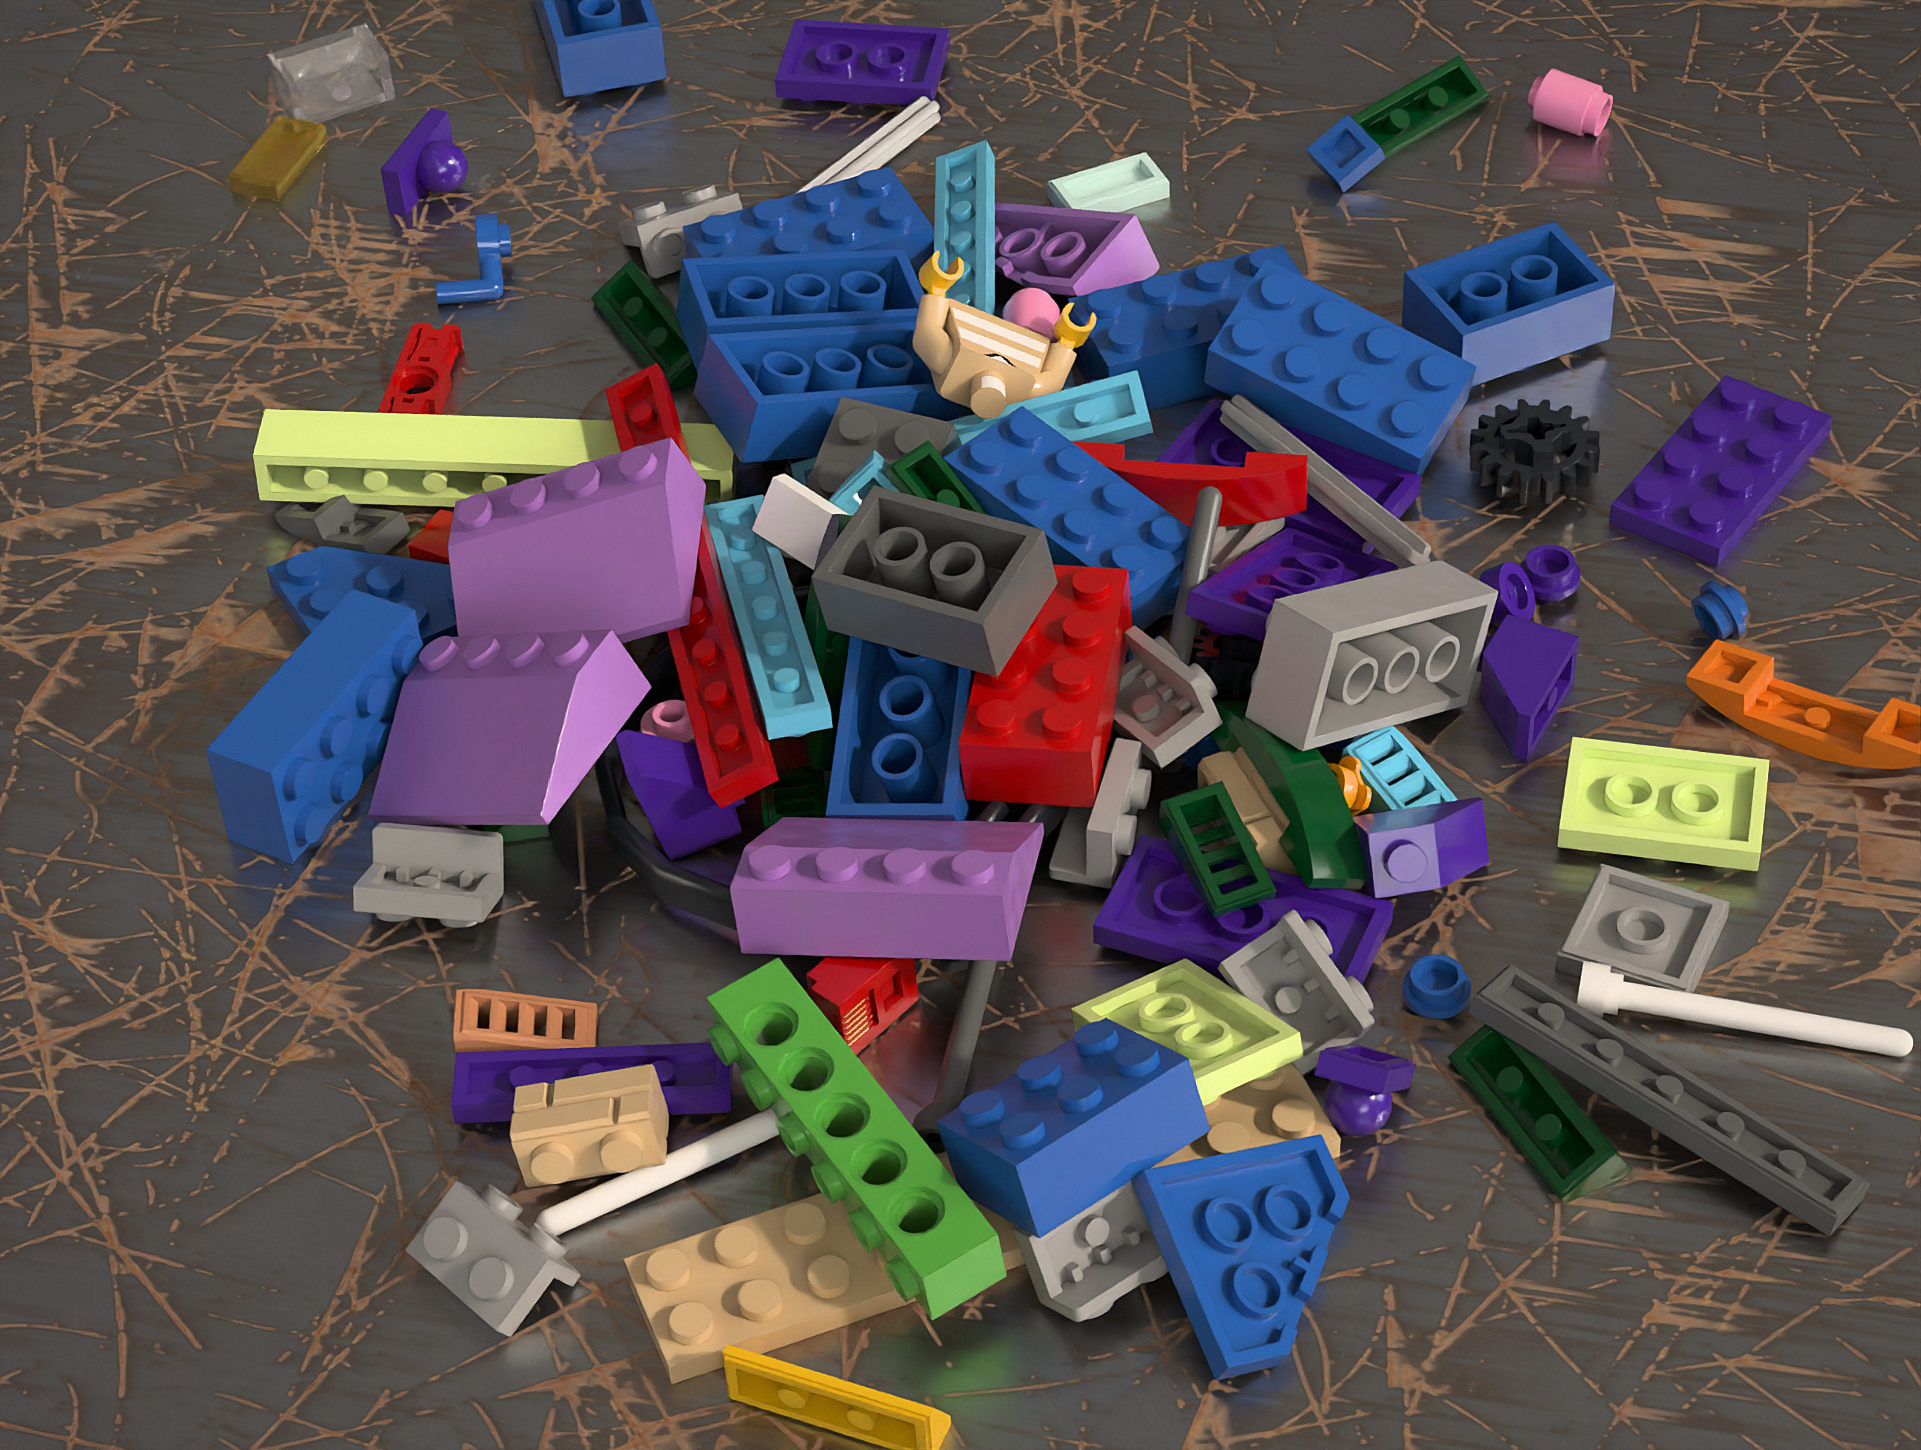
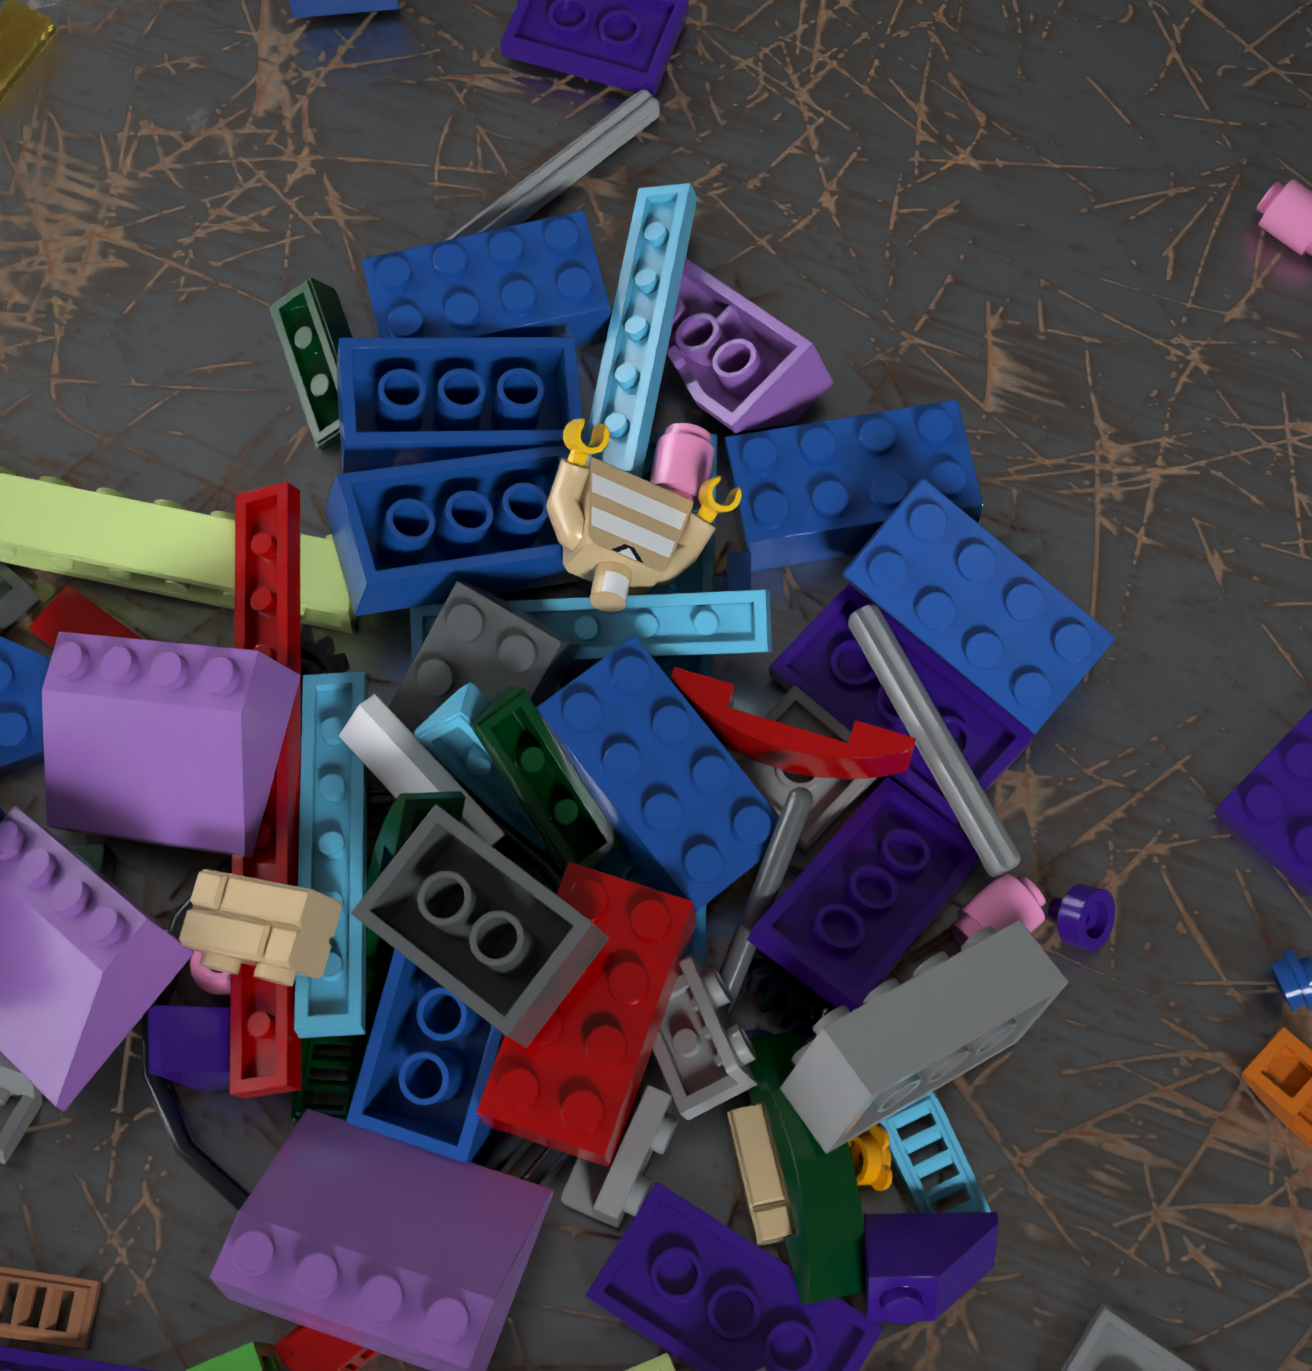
camera: 10 degrees right, 25 degrees up
red piece [377,323,464,415] -> none
dark purple tile [380,108,468,217] -> none
blue plate [435,213,512,305] -> none
light grey bracket [618,184,743,278] -> none
light aqua tile [1047,152,1169,213] -> none
dark green slope [1158,781,1276,918] -> none
blue plate [1306,114,1385,193] -> none
dark green slope [1351,55,1491,162] -> none
blue brick [1402,221,1615,387] -> none
black gear [1469,399,1601,504] -> none
dark purple slope [1476,614,1579,763] -> none
dark purple plate [1520,545,1581,601] -> none
yellowish green plate [1557,737,1770,871] -> none
none -> tan brick [179,869,342,986]

